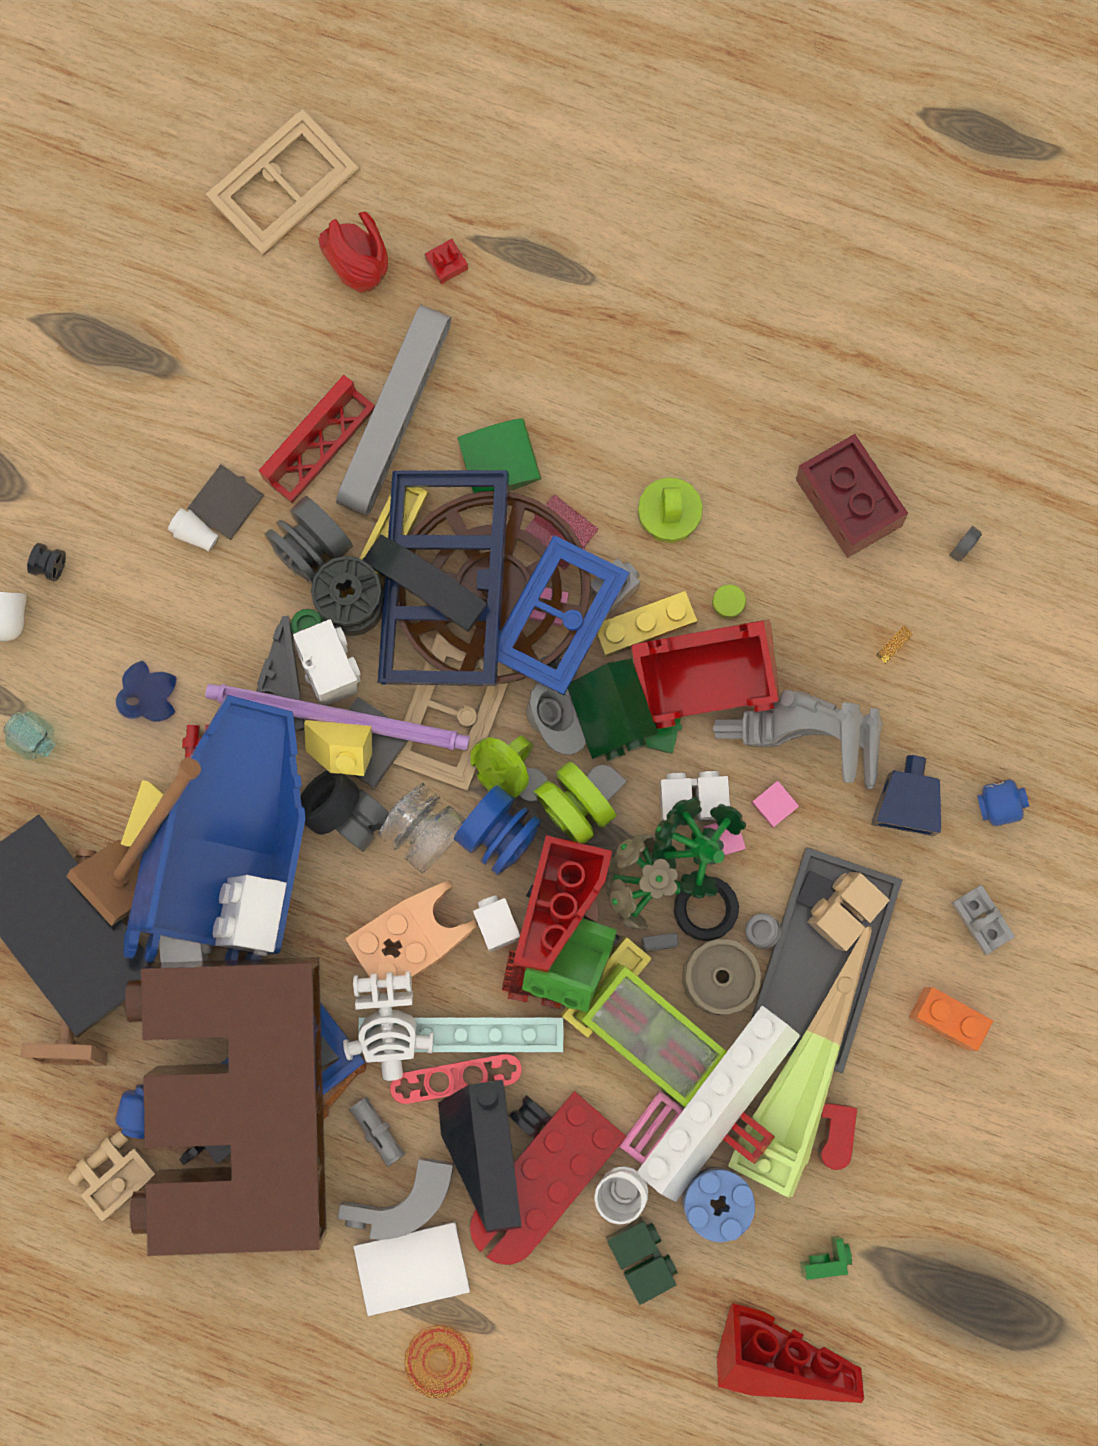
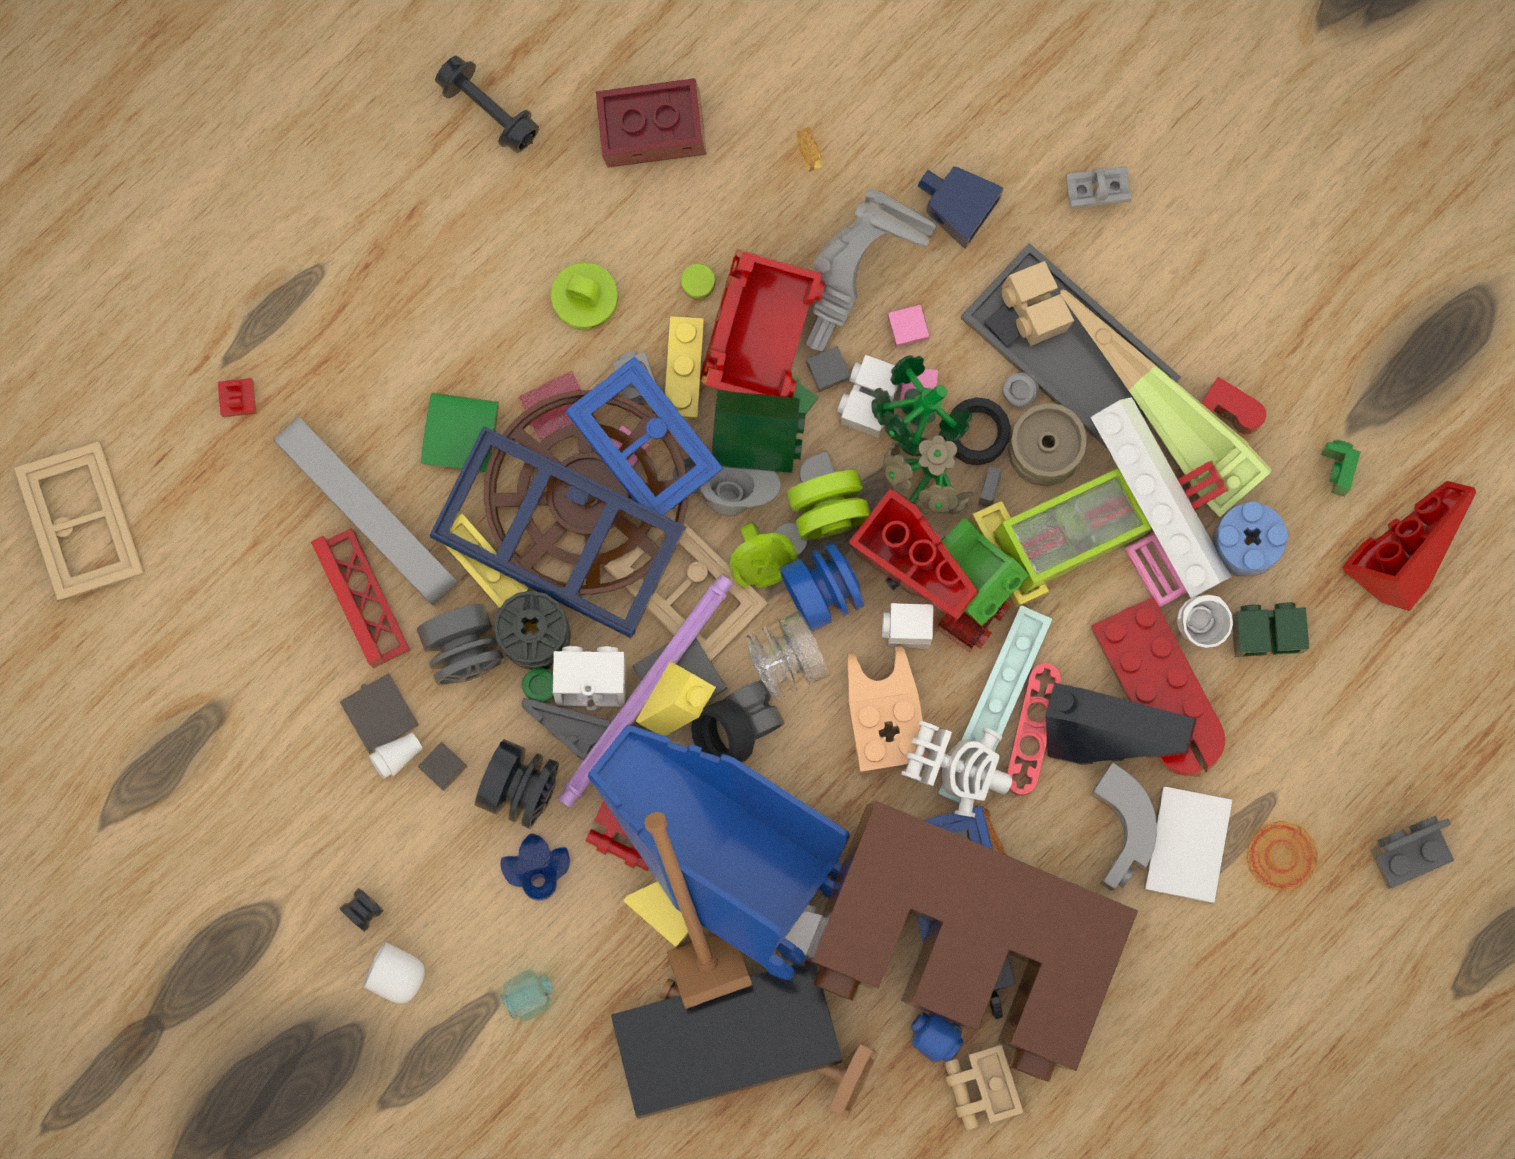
camera: 60 degrees left, 0 degrees up
white brick [213,875,286,956] -> none
red hair [318,211,388,293] -> none
light grey pin [349,1097,405,1167] -> none
black slope [363,534,488,632] -> none
black wheel [508,1094,552,1138] -> none
orange brick [909,987,993,1051] -> none
dark grey tile [950,525,982,562] -> none
blue head [977,779,1029,826] -> none
none -> clear smoke tile [418,742,467,791]
none -> black piece [435,56,539,153]
none -> black wheel [475,739,559,829]
none -> dark grey tile [806,346,850,392]

